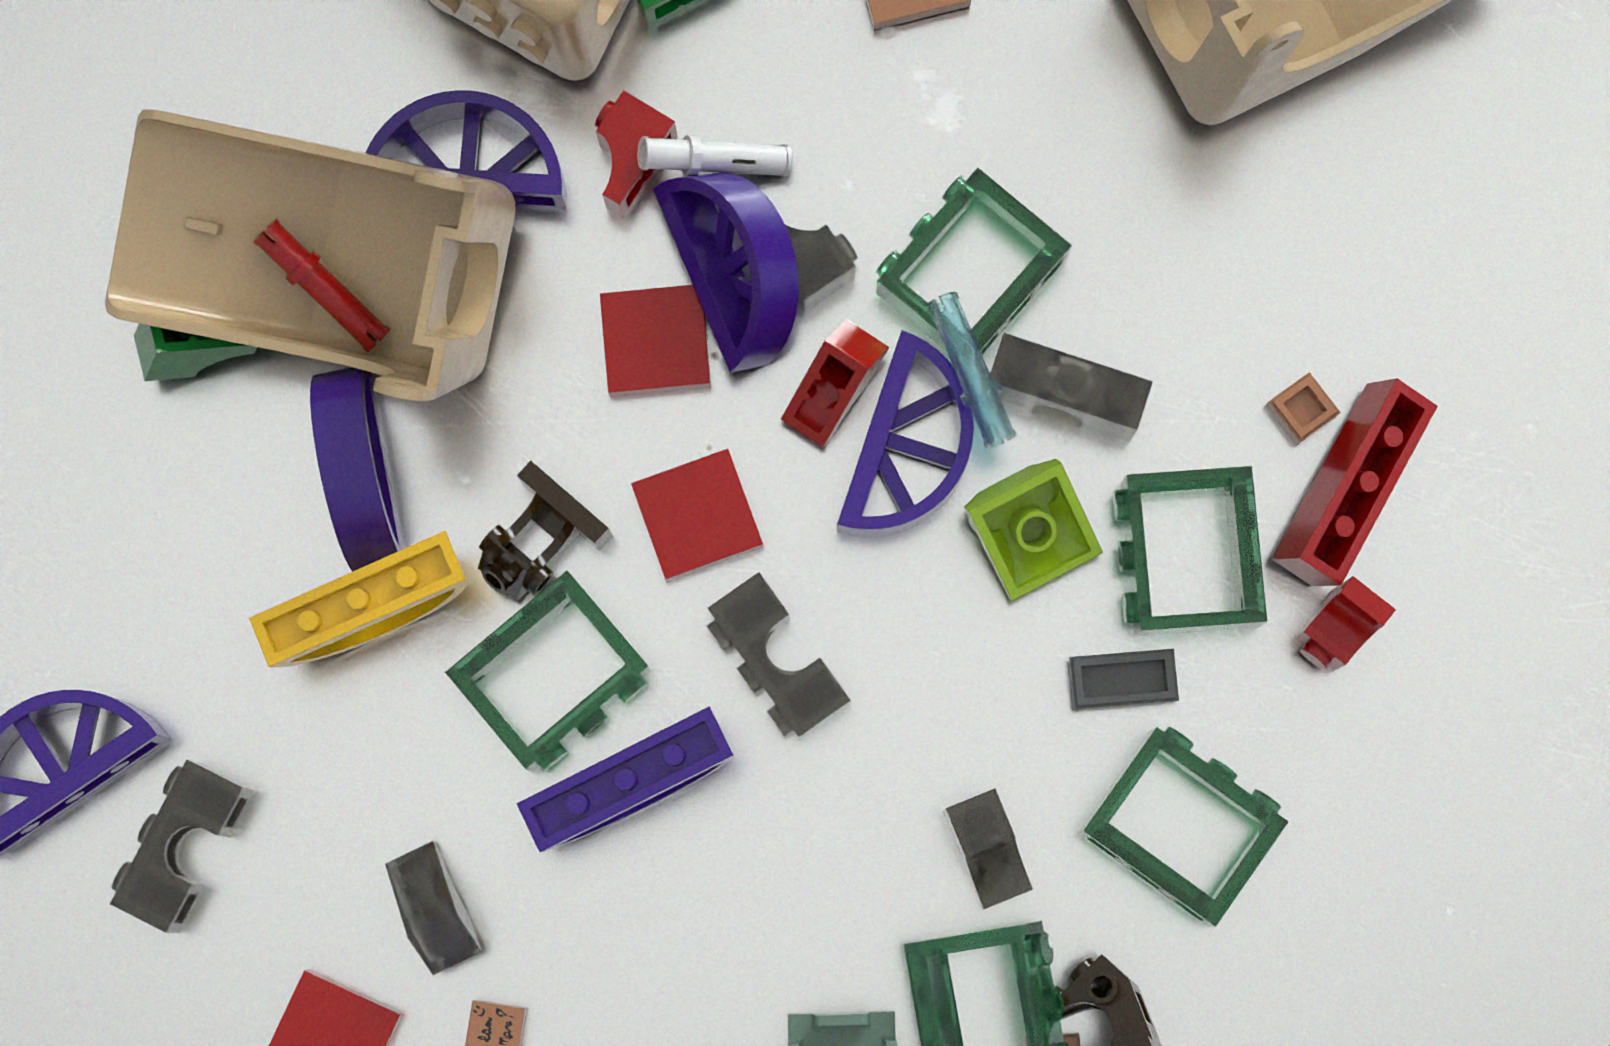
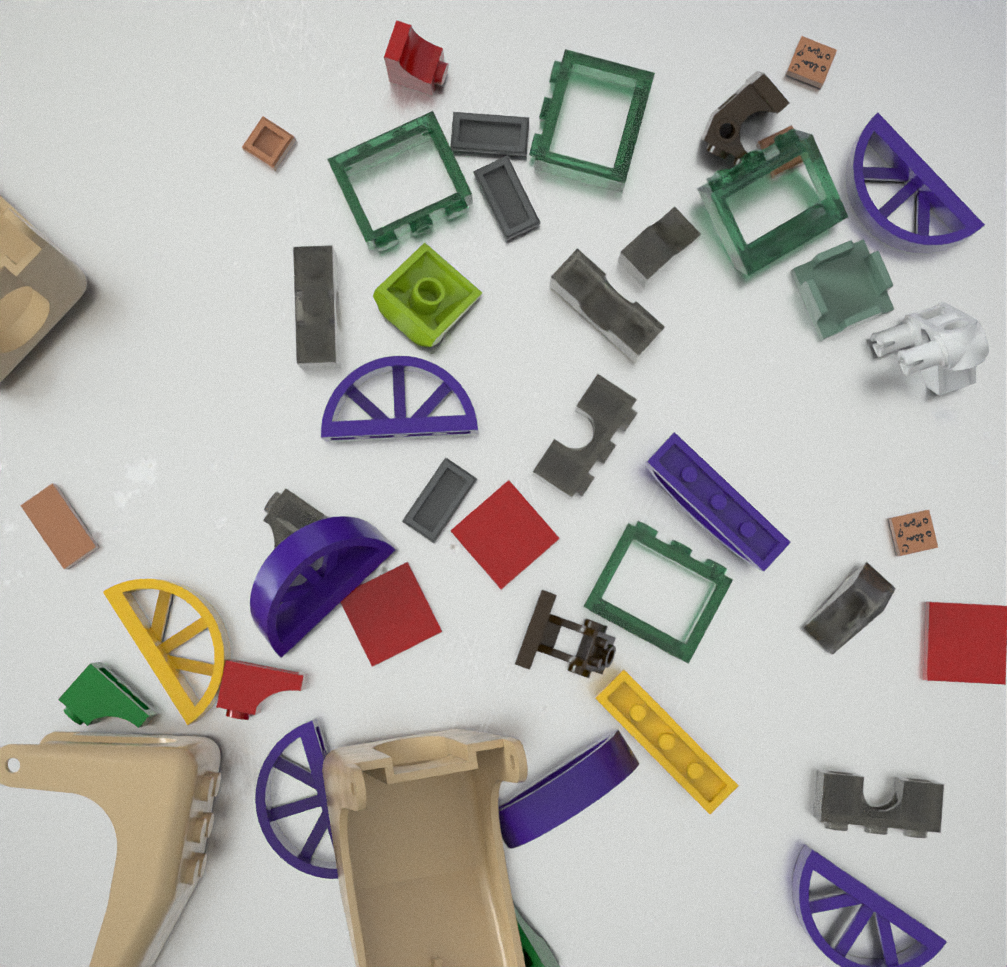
camera: 110 degrees left, 5 degrees up
red pin [253,218,390,352] -> none
white pin [637,135,793,177] -> none
red arch [781,319,889,447] -> none
clear green window [876,167,1072,371] -> none
clear light blue pin [926,292,1017,448] -> none
red brick [1271,378,1438,586] -> none
none -> yellow window [103,579,231,725]
none -> dark grey tile [402,457,477,543]
none -> dark grey tile [450,112,530,156]
none -> clear smoke arch [550,248,665,363]

